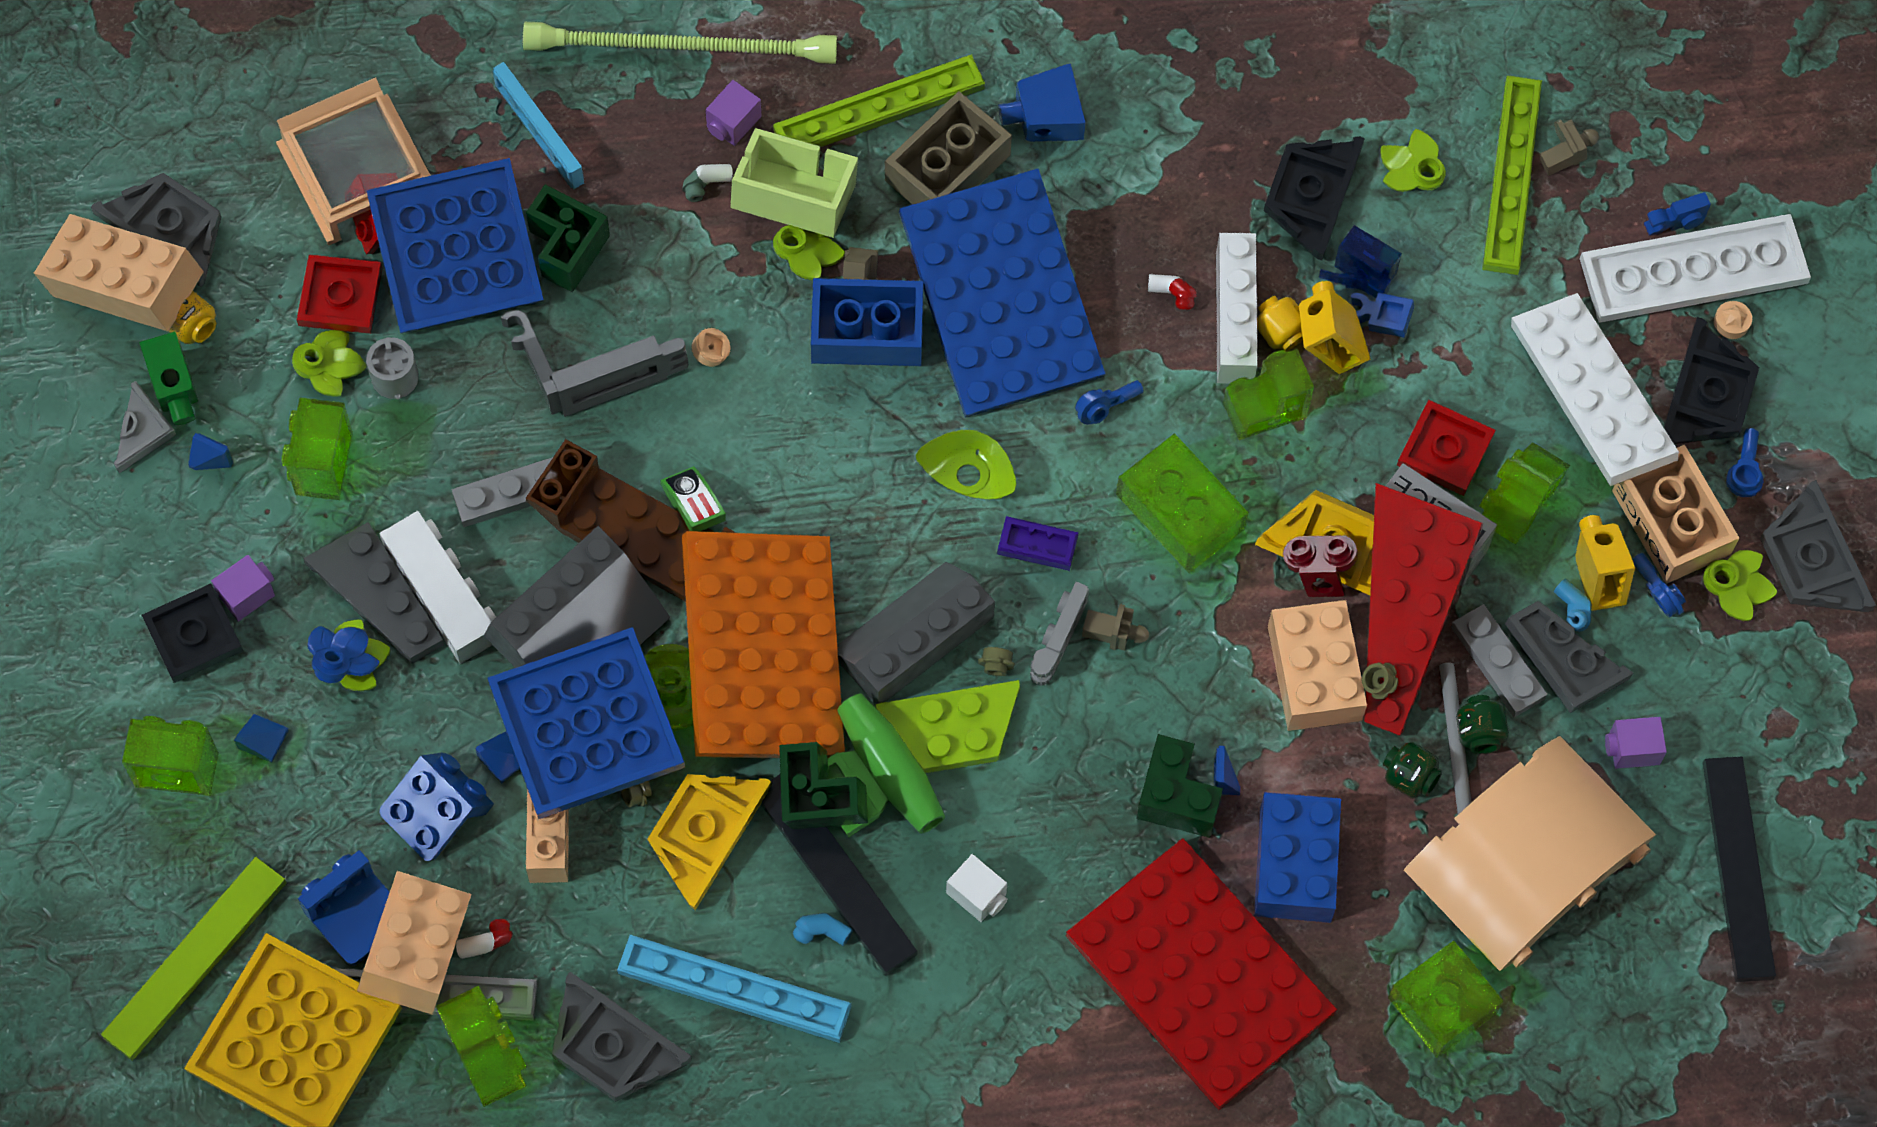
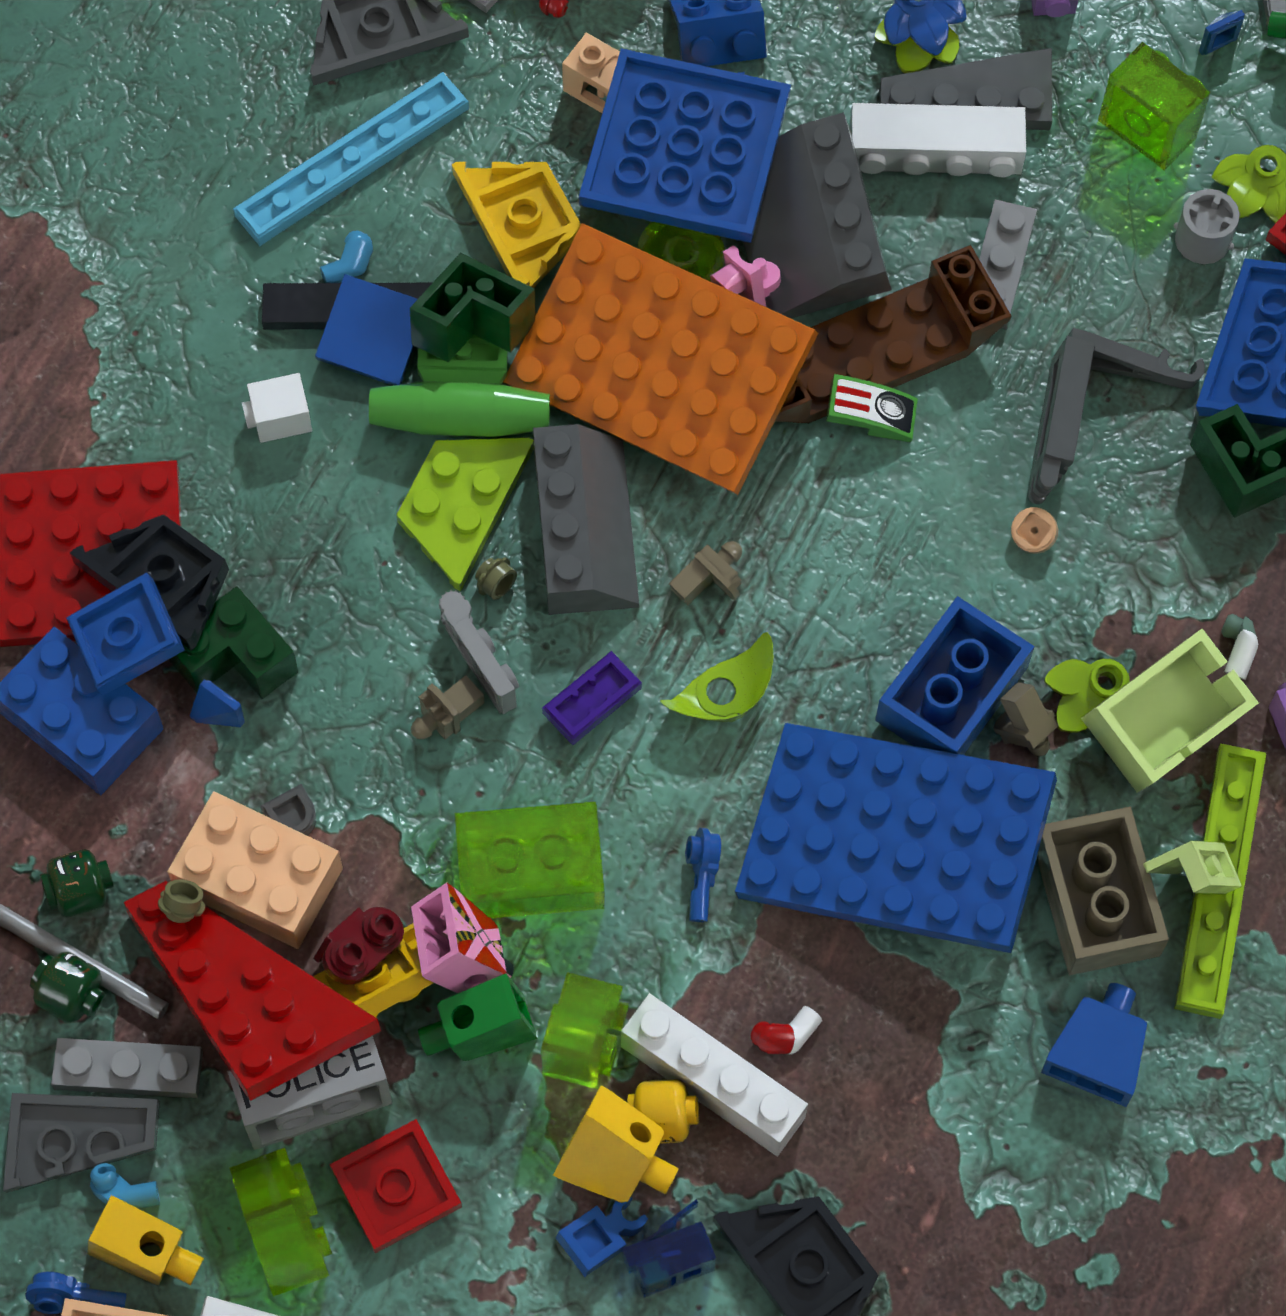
camera: 125 degrees right, 0 degrees up
none -> blue tile [66,573,185,696]
none -> black wing [69,514,229,651]
none -> dark grey tile [260,784,316,836]
none -> blue tile [315,274,417,385]
none -> bright pink torso [411,883,514,993]
none -> green torso [418,973,538,1061]
none -> dark tan piece [669,541,742,606]
none -> bright pink hips [710,245,781,307]
none -> yellowish green panel [1143,841,1242,894]

